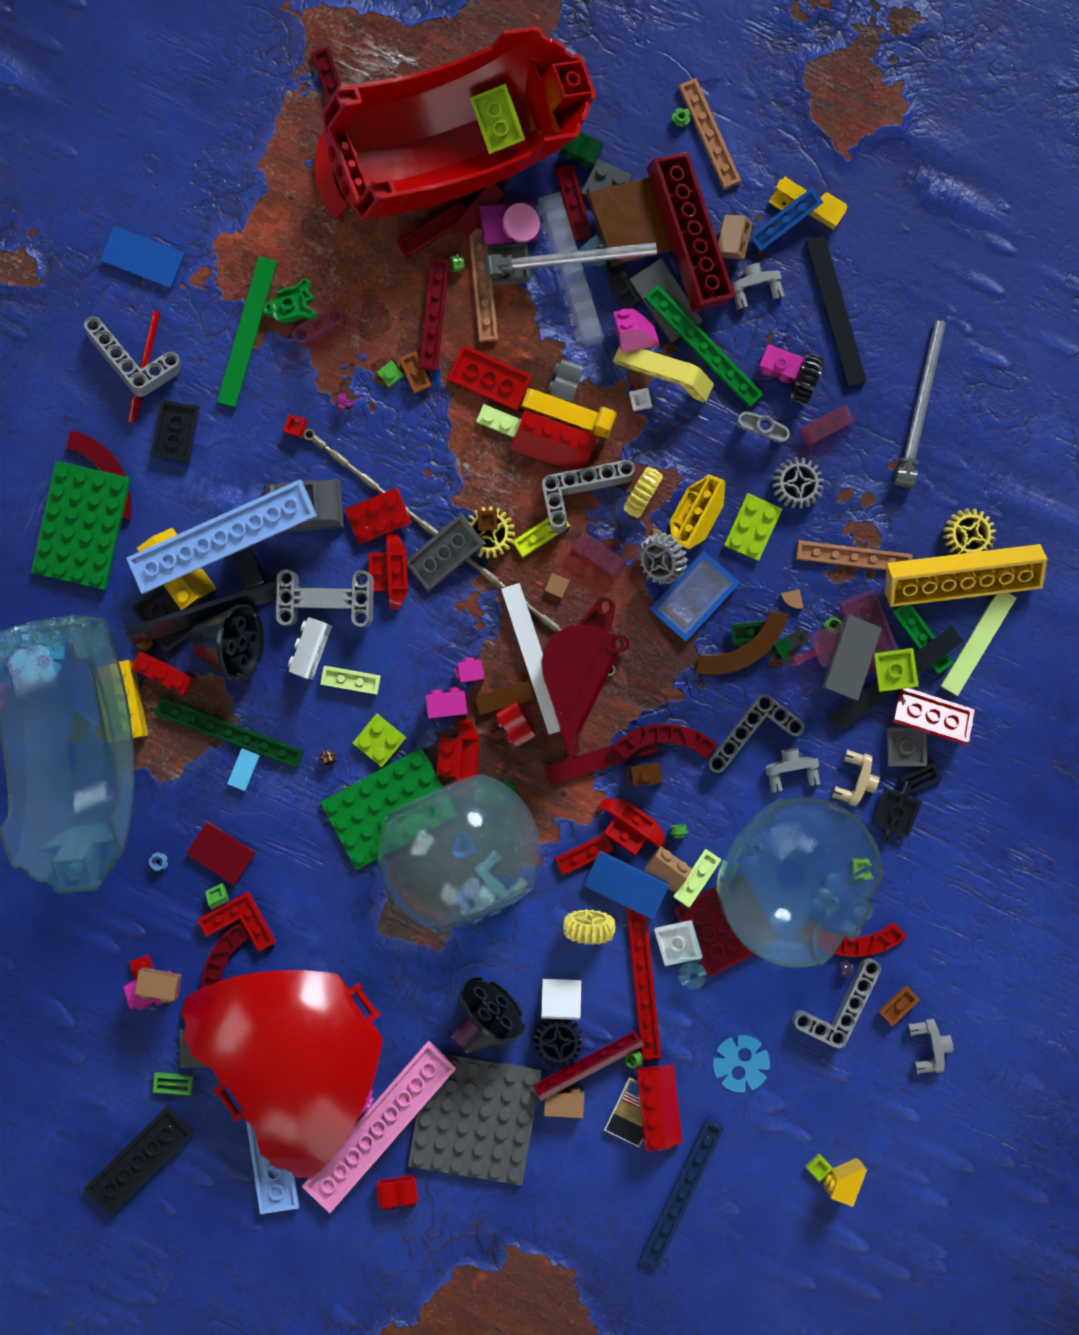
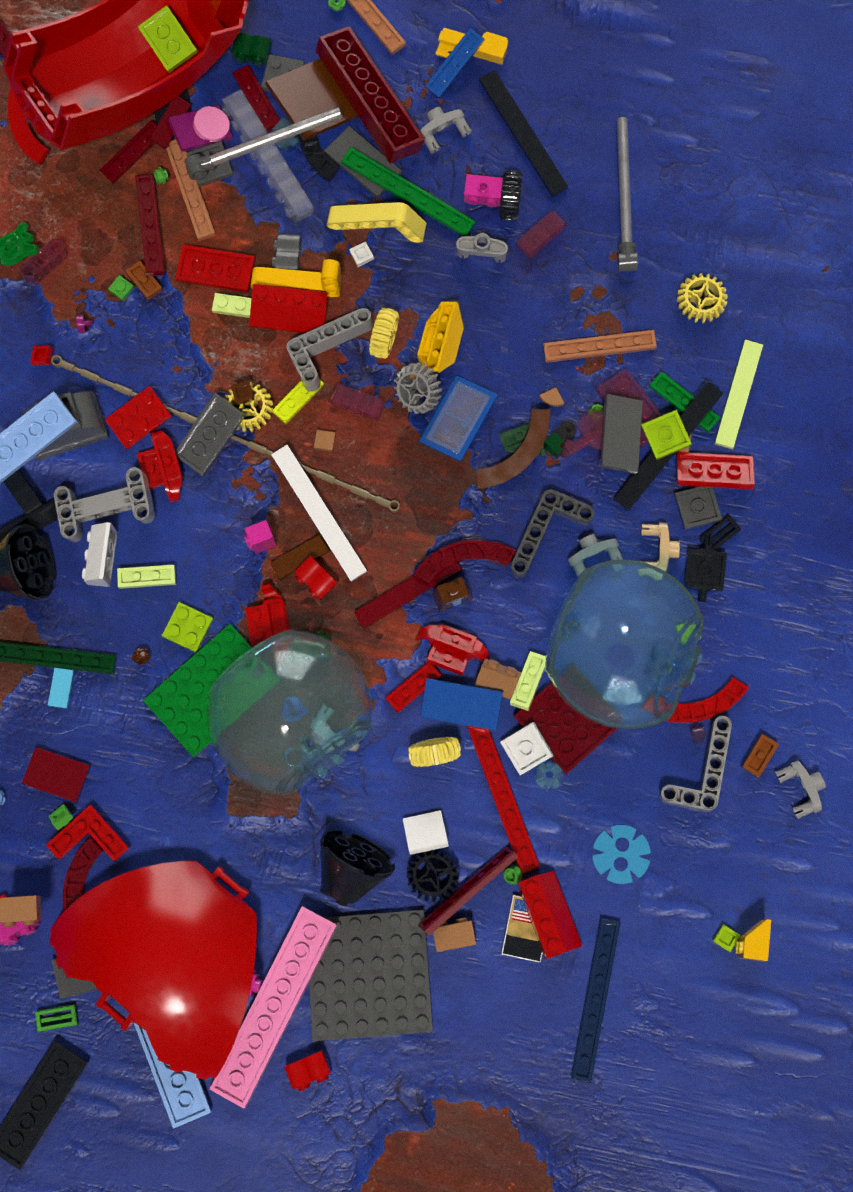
camera: 10 degrees left, 10 degrees down
dark pink brick [426,687,469,718] -> none
dark red piece [541,597,630,758] -> none
dark pink slope [614,309,659,352] -> none
bright green plate [670,824,689,838] -> none
medium nougat brick [717,215,753,259] -> none
lime plate [723,493,782,561] -> none
light grey gear [772,457,824,509] -> none
yellow brick [885,544,1047,607] -> none

